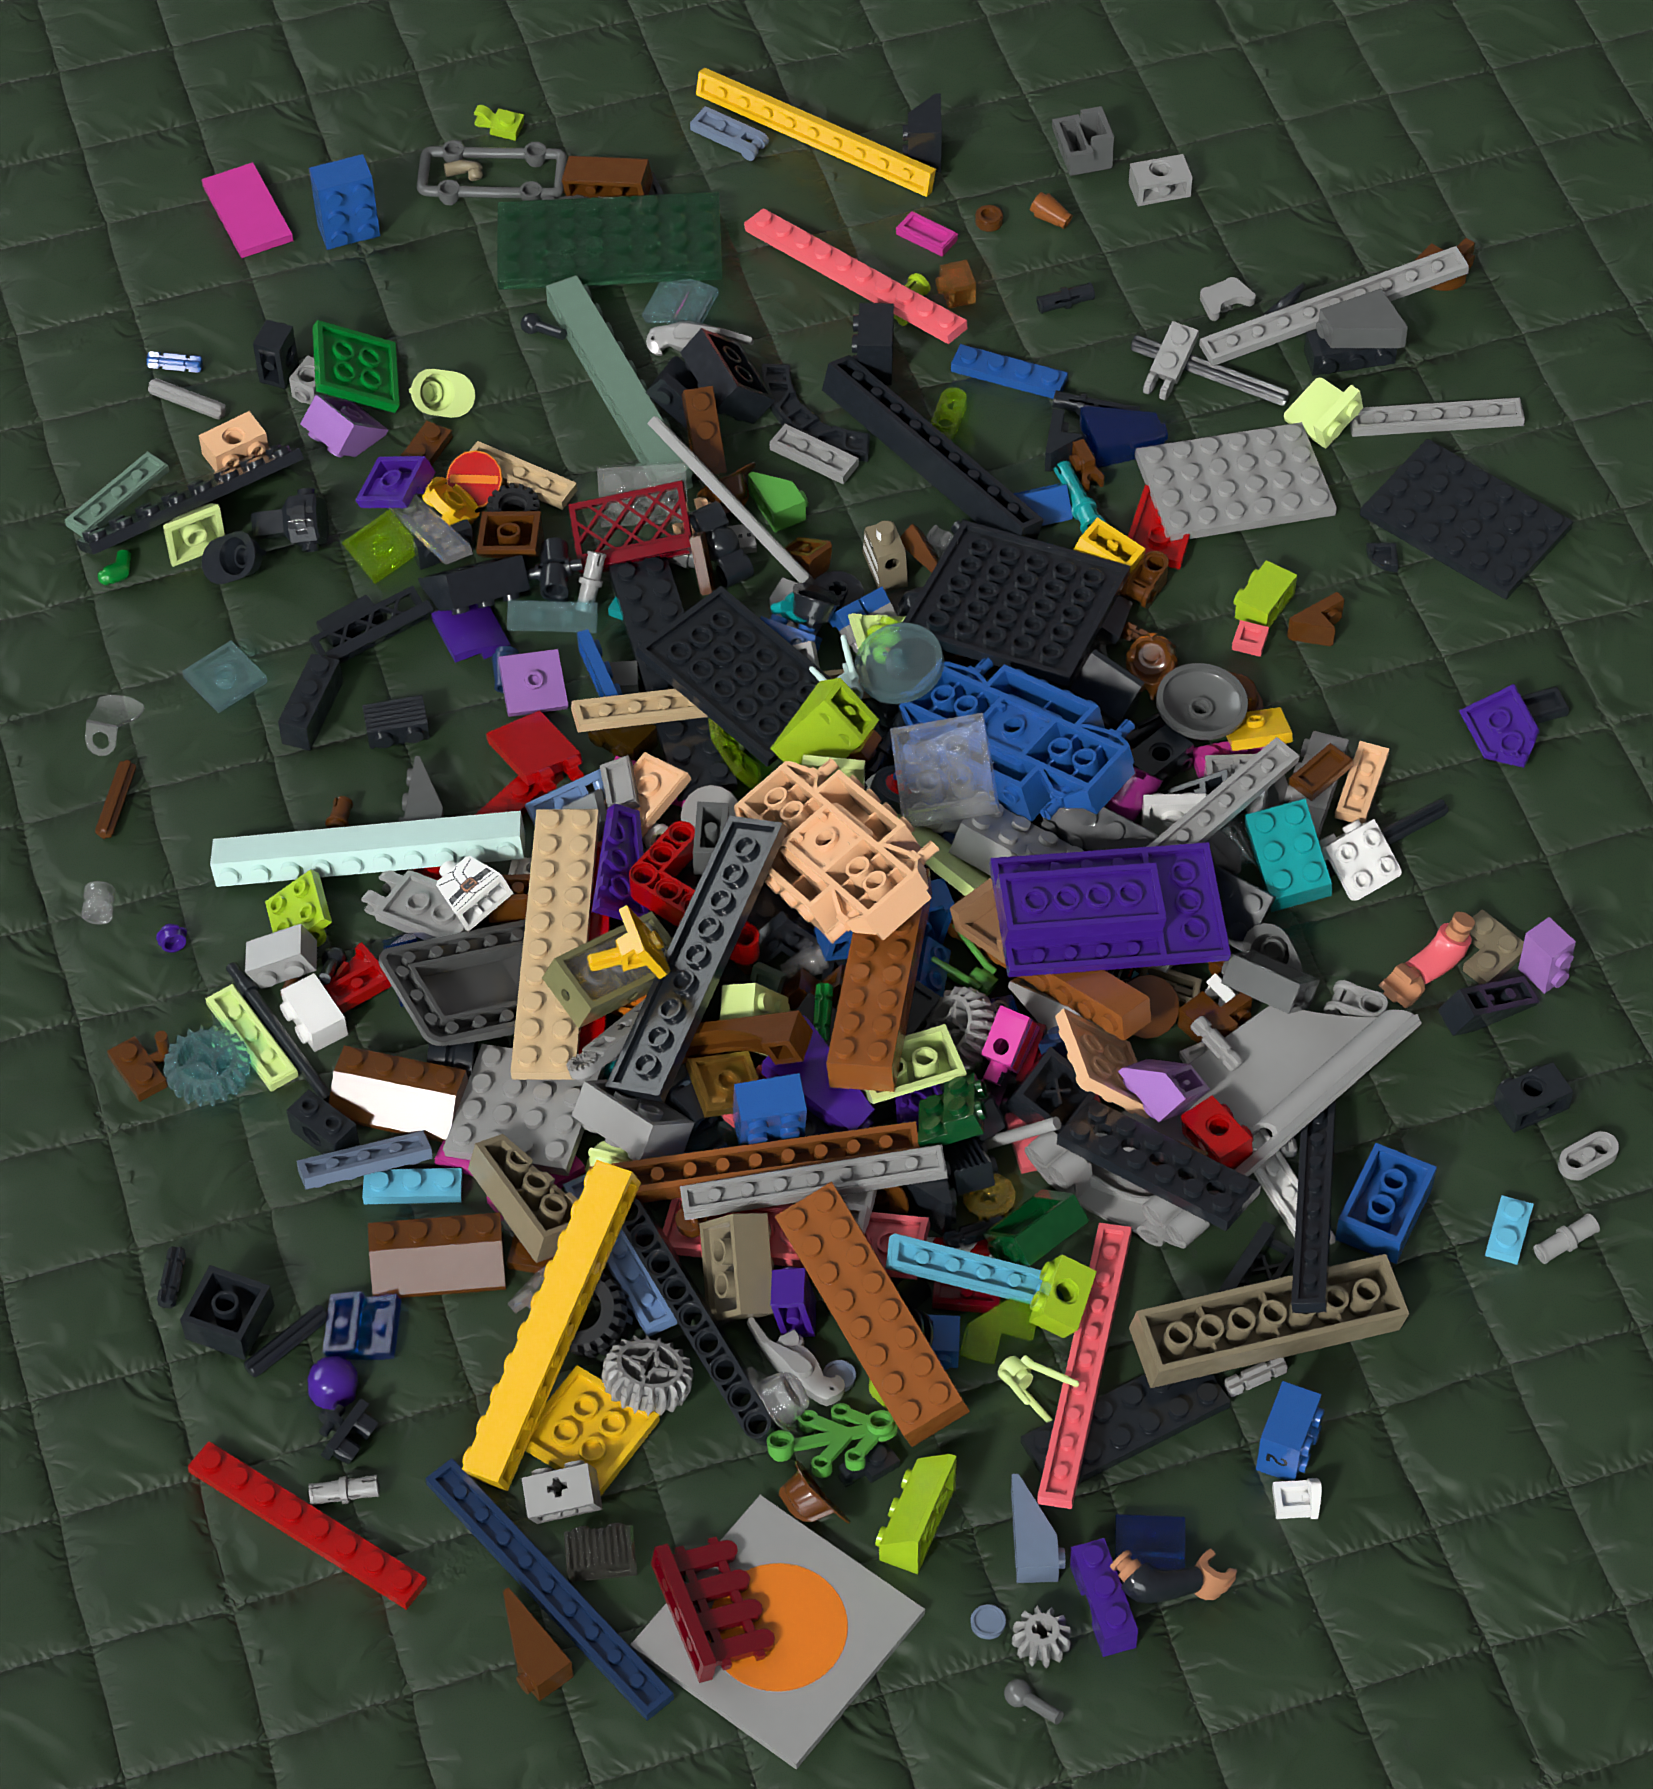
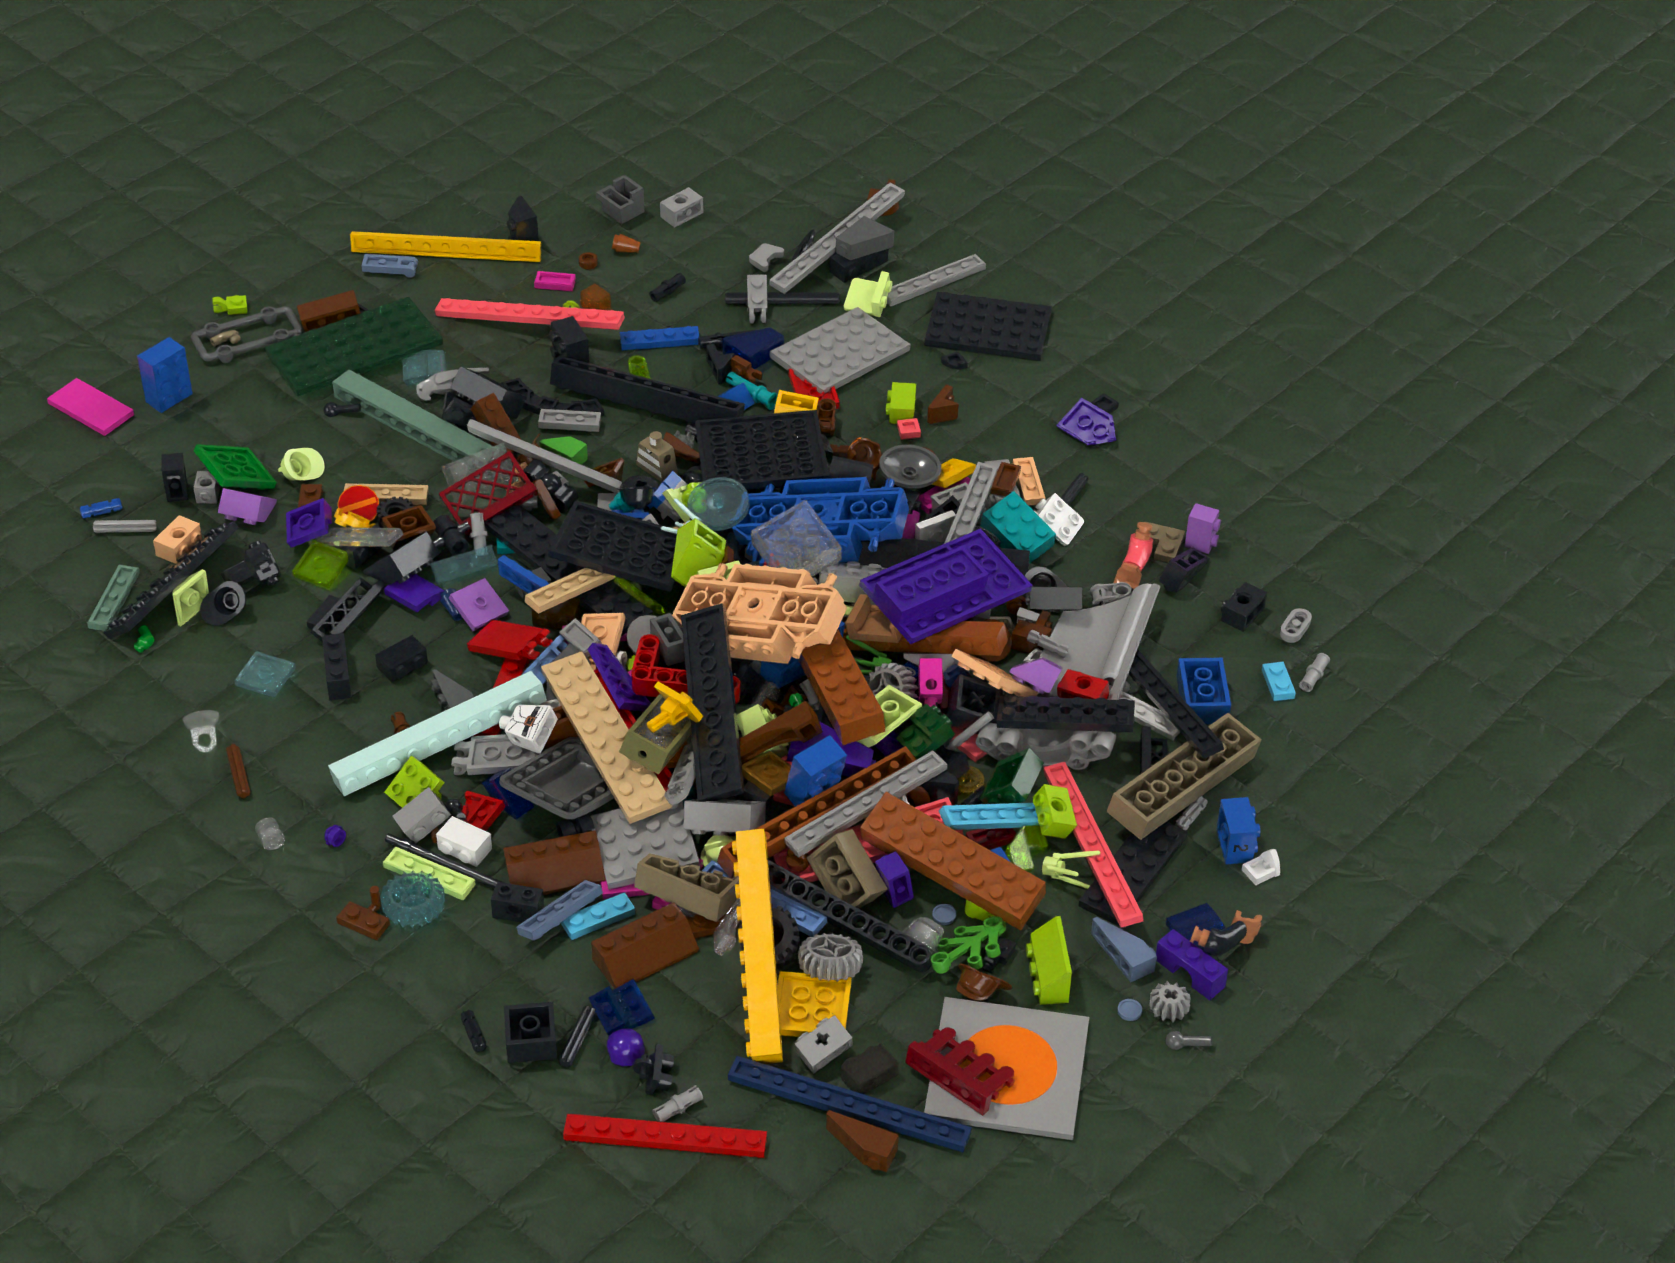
camera: 30 degrees left, 10 degrees down
light grey animal [748,1317,845,1406] -> none

